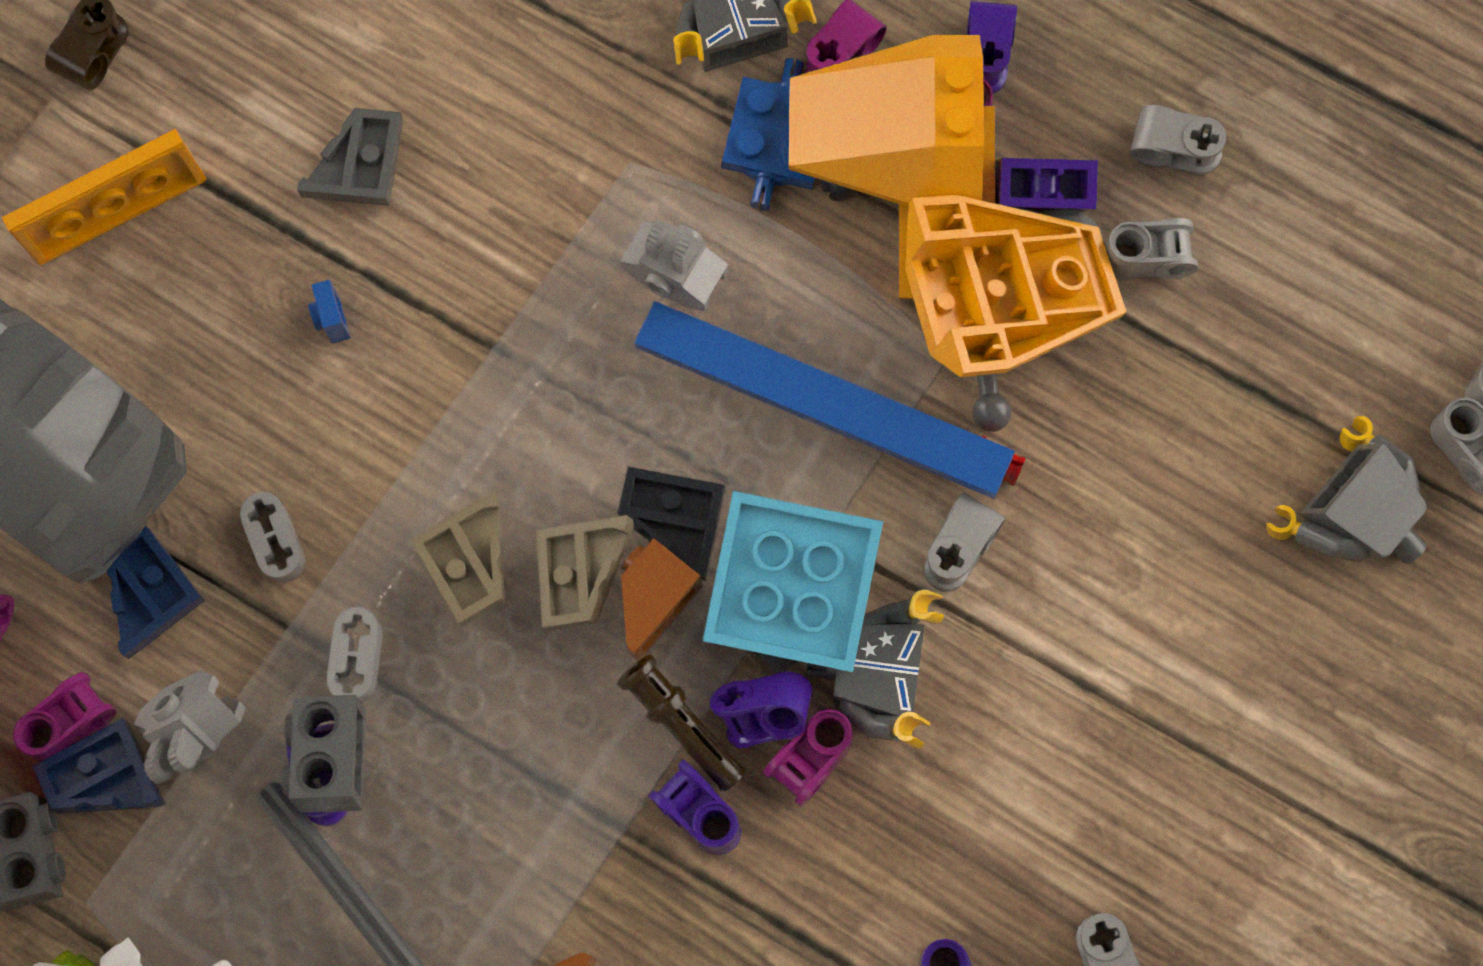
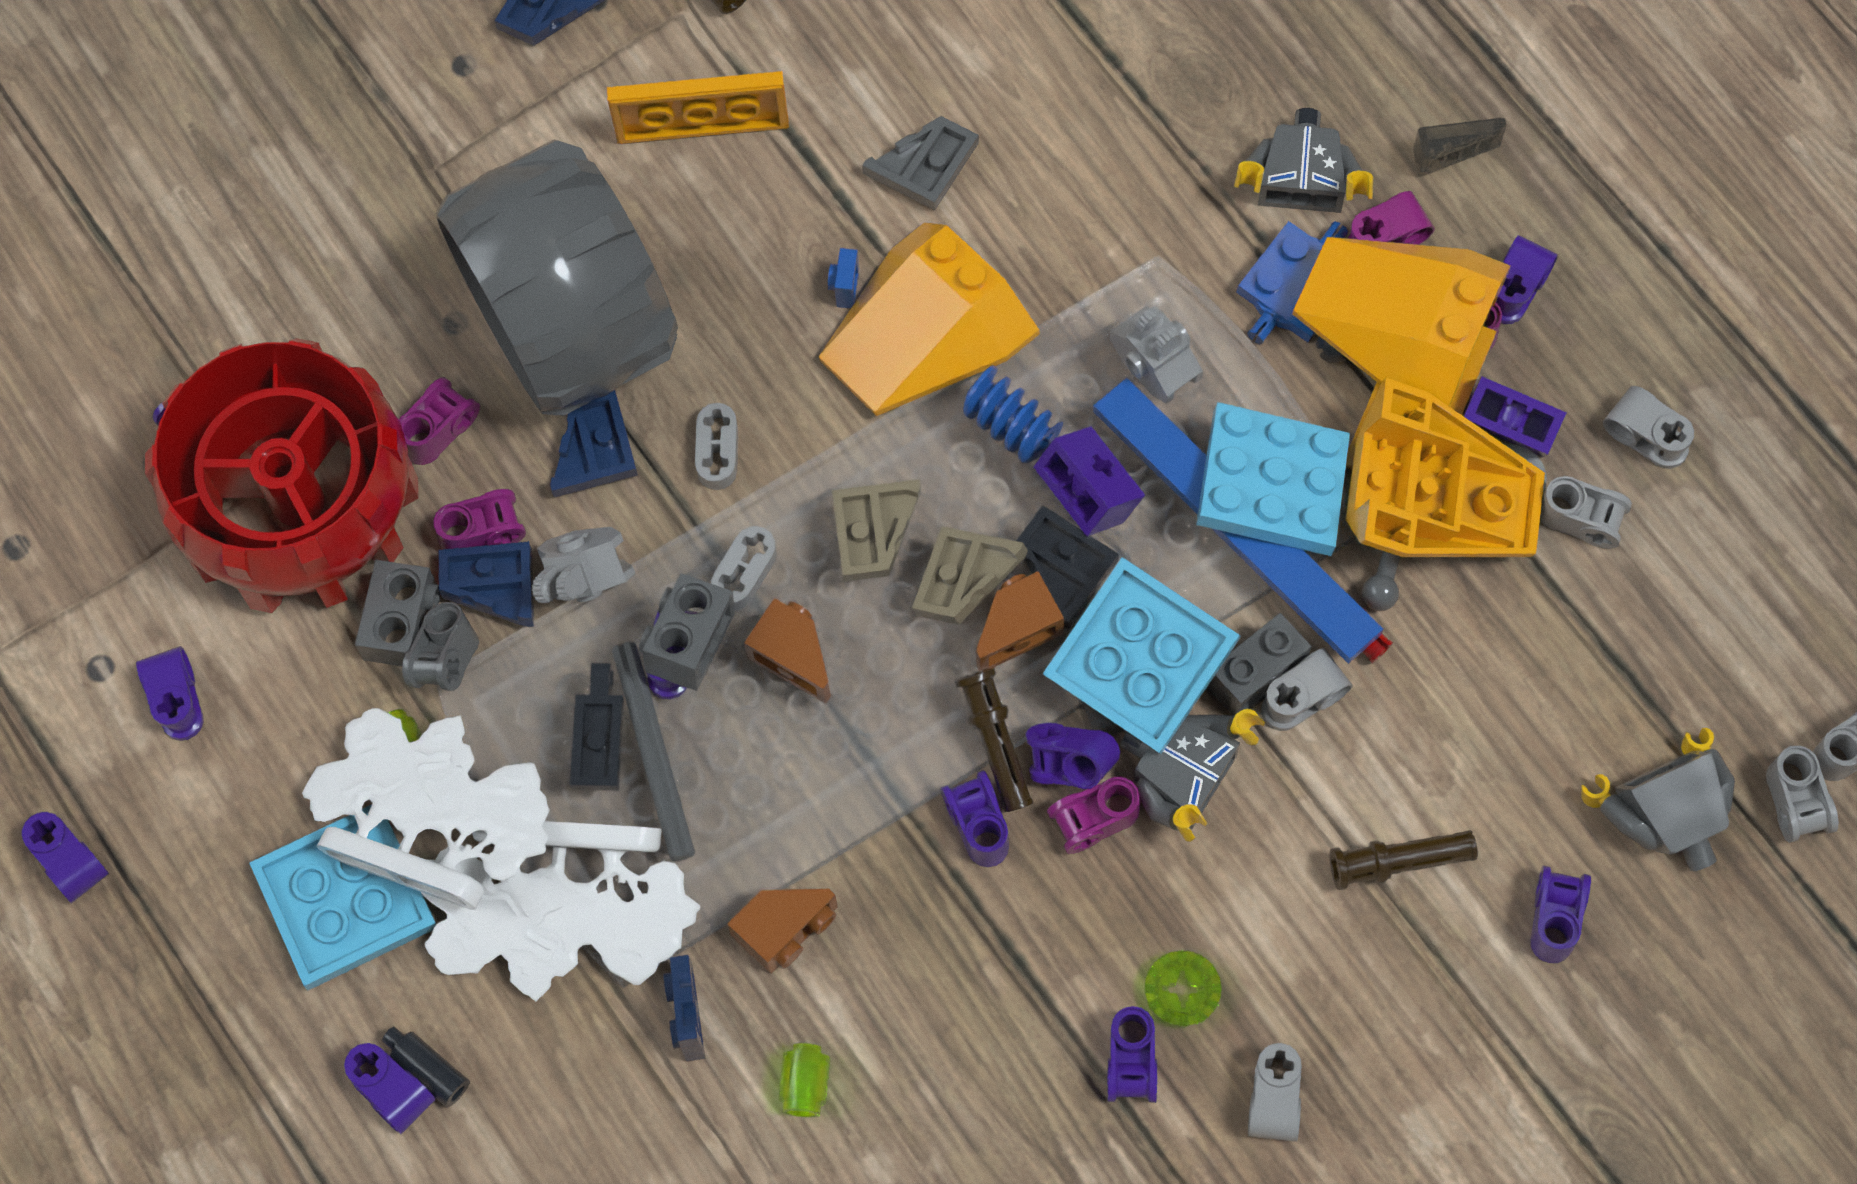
camera: 20 degrees right, 5 degrees down
none -> dark grey piece [402,602,479,691]
none -> black plate [570,663,625,791]
none -> dark orange slope [744,598,831,704]
none -> light orange wedge [819,222,1040,416]
none -> blue piece [963,365,1063,464]
none -> dark purple brick [1033,426,1145,537]
none -> clear neon green gear [1144,950,1222,1028]
none -> medium azure plate [1196,402,1350,556]
none -> dark grey brick [1207,613,1311,715]
none -> dark brown pin [1329,830,1478,890]
none -> dark purple piece [1530,865,1591,963]

